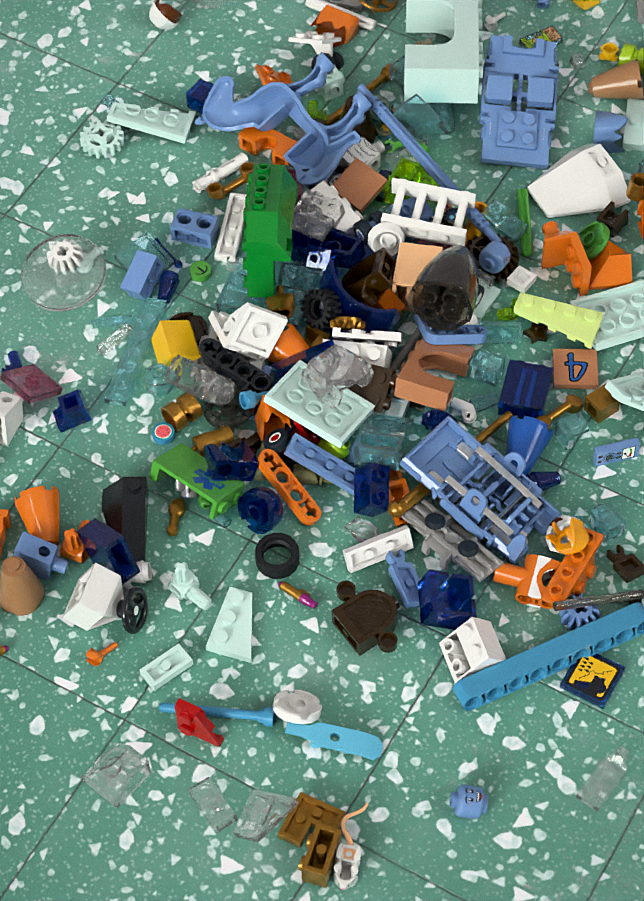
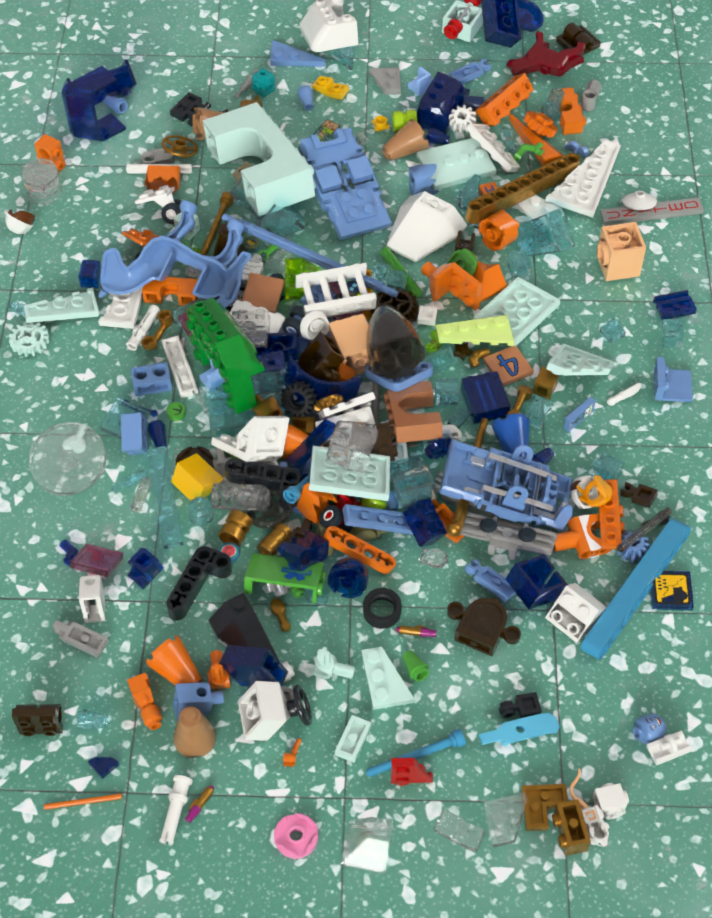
camera: 30 degrees left, 0 degrees up
white gear [47,238,84,275] -> none
white tile [273,690,322,724] -> none
white plate [343,525,414,573] -> none
medium blue head [479,241,510,273] -> none
none -> white wing [98,287,143,329]
none -> black beam [167,546,232,620]
none -> bright pink tile [274,813,318,859]
none -> bright green cone [402,650,429,682]
none -> pearl gold arm [468,348,490,368]
none -> black plate [499,692,542,718]
none -> white brick [592,783,629,820]
none -> white hips [646,730,692,766]

